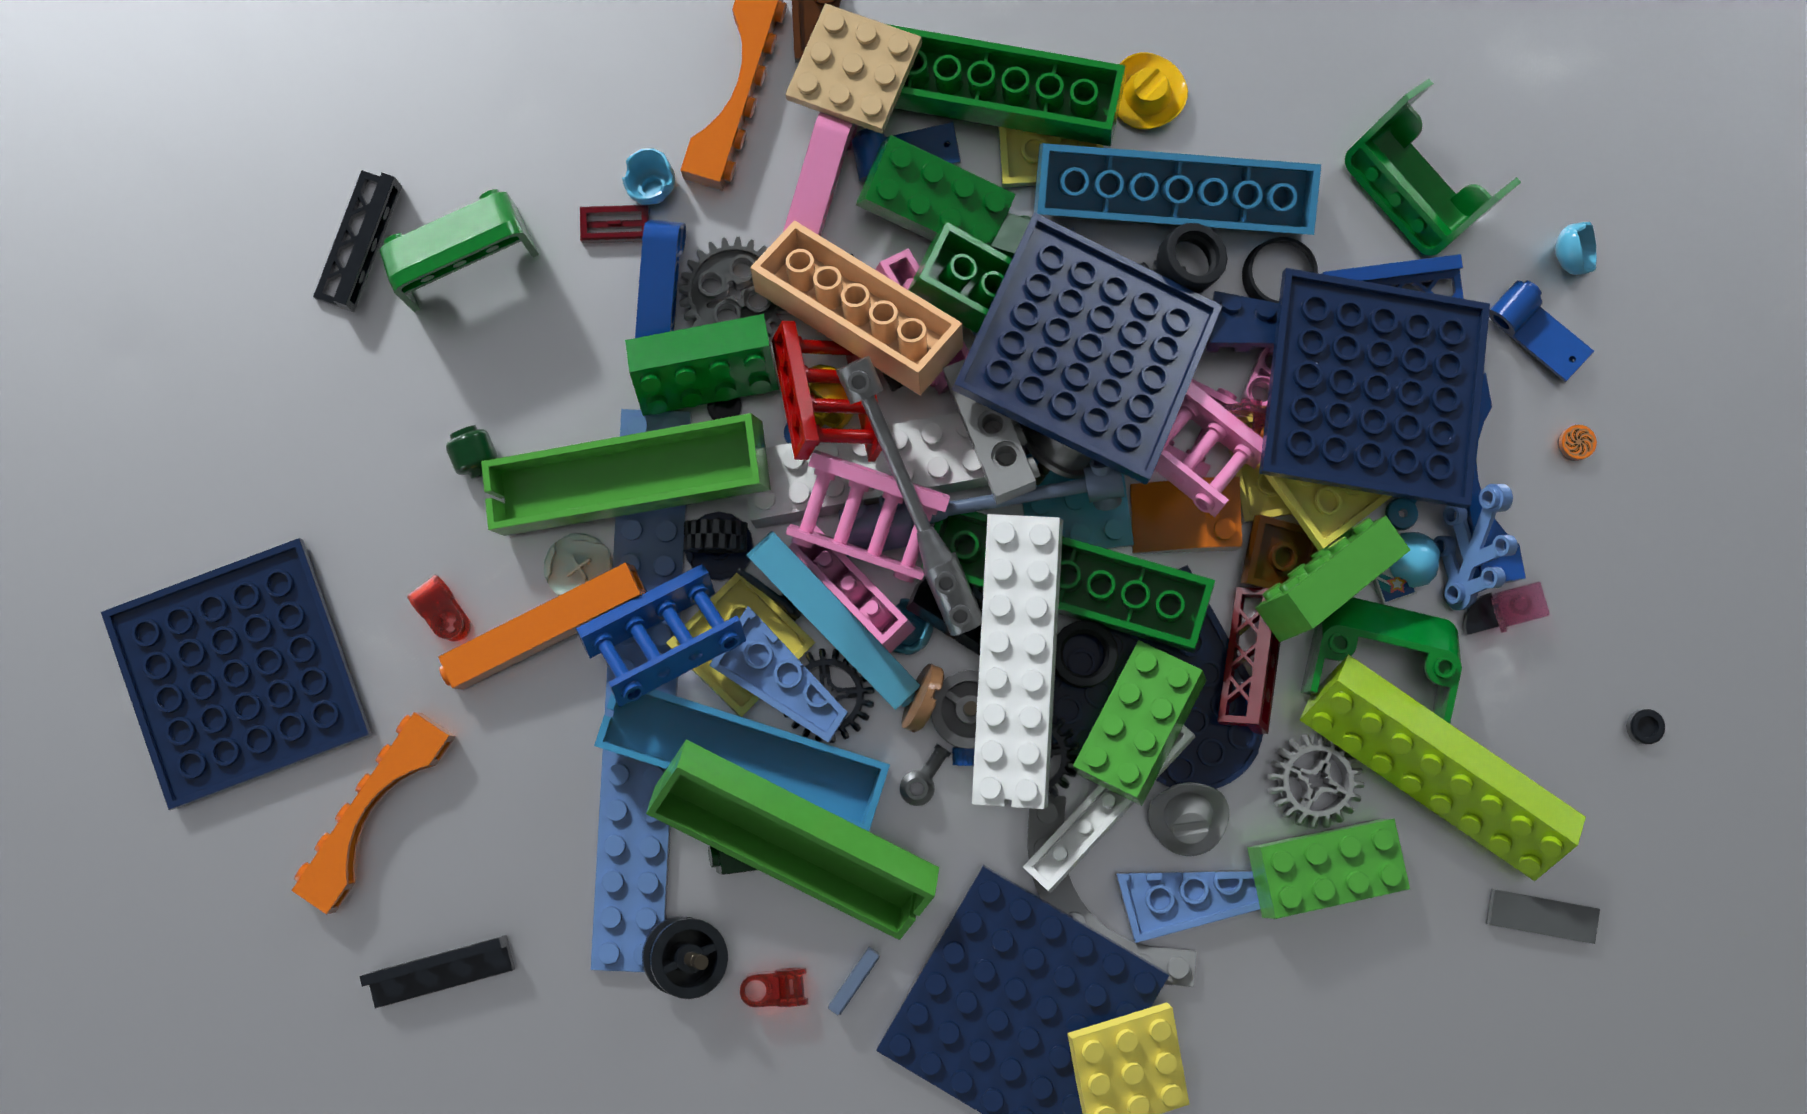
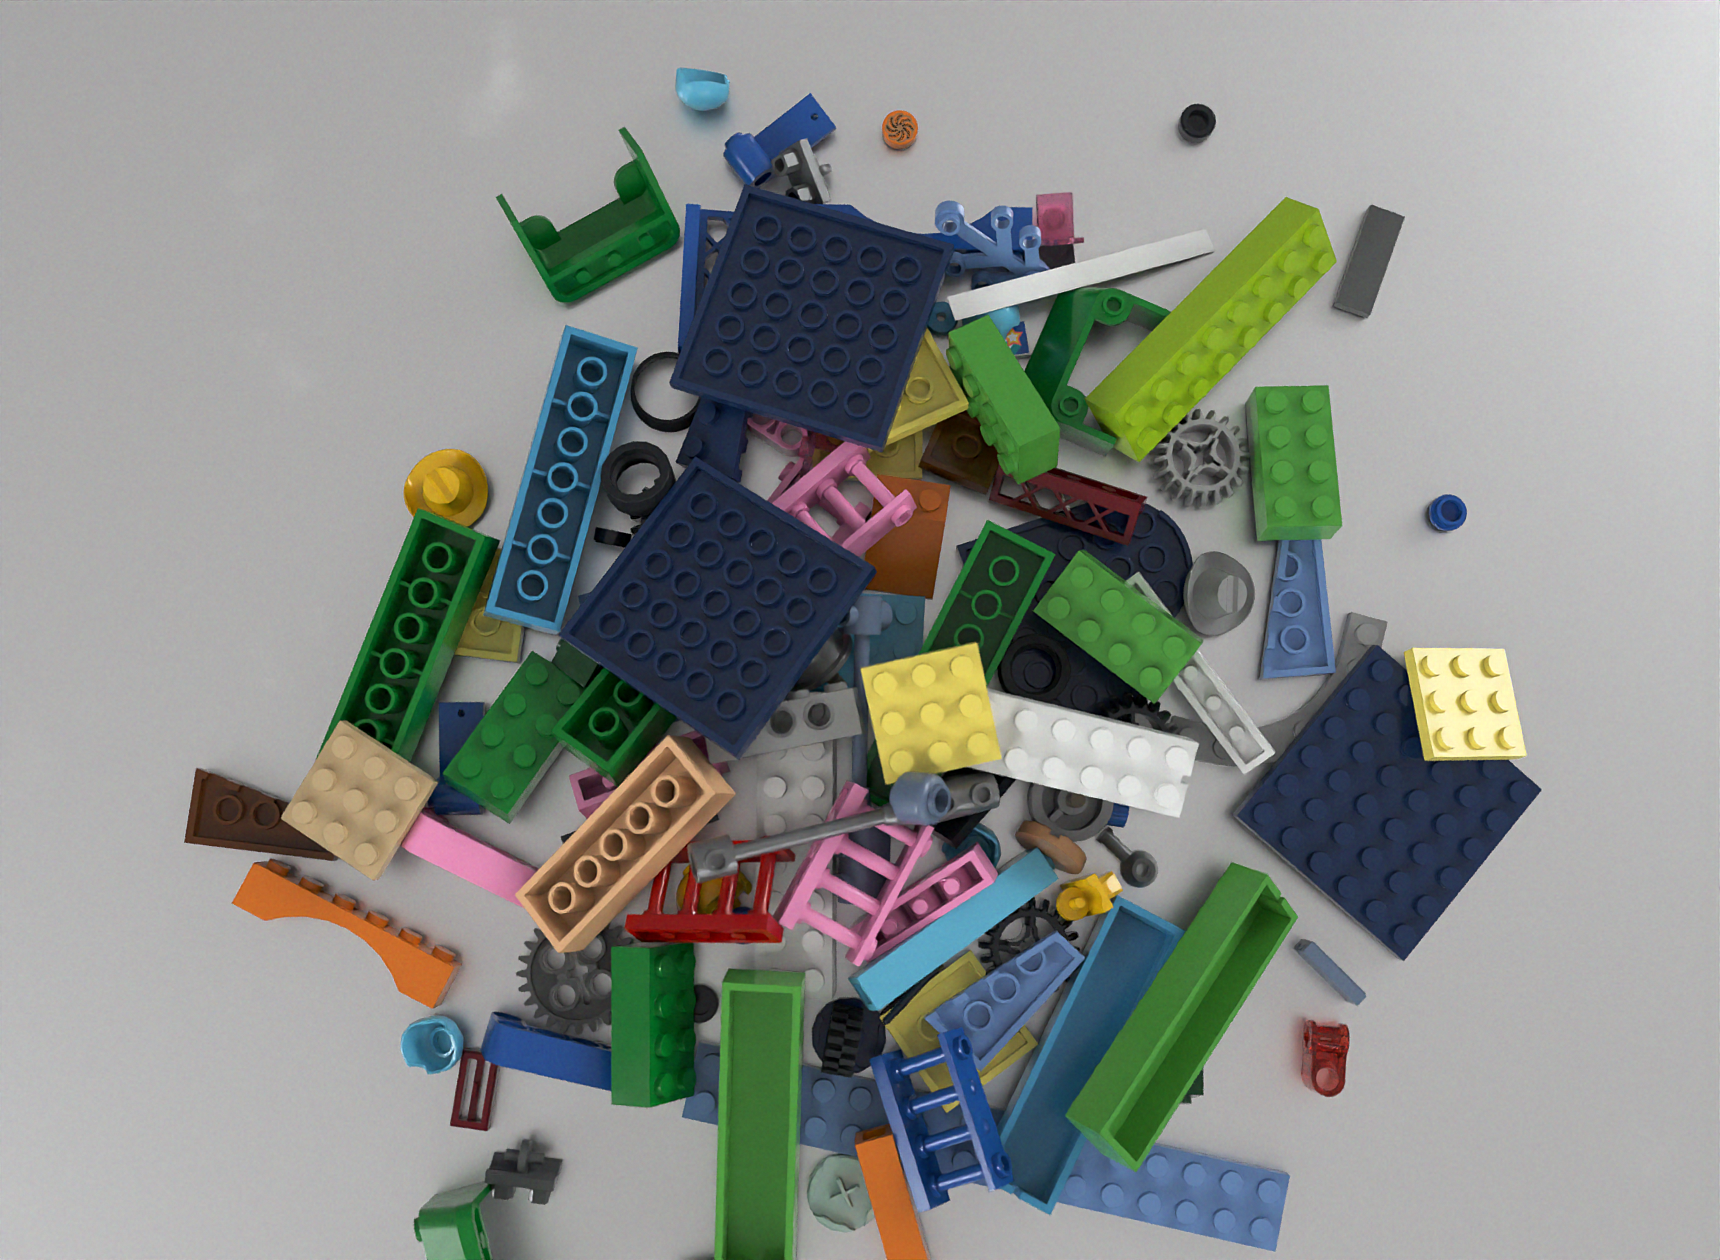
camera: 85 degrees left, 0 degrees up
black wheel [642,916,728,999] -> none
none -> dark grey hips [485,1139,562,1205]
none -> black tile [593,527,632,548]
none -> dark grey hips [771,138,832,204]
none -> light yellow plate [860,642,1002,785]
none -> sand blue head [889,772,951,825]
none -> white sticker [947,229,1215,321]
none -> yellow hips [1056,871,1123,921]
none -> blue plate [1429,494,1467,531]

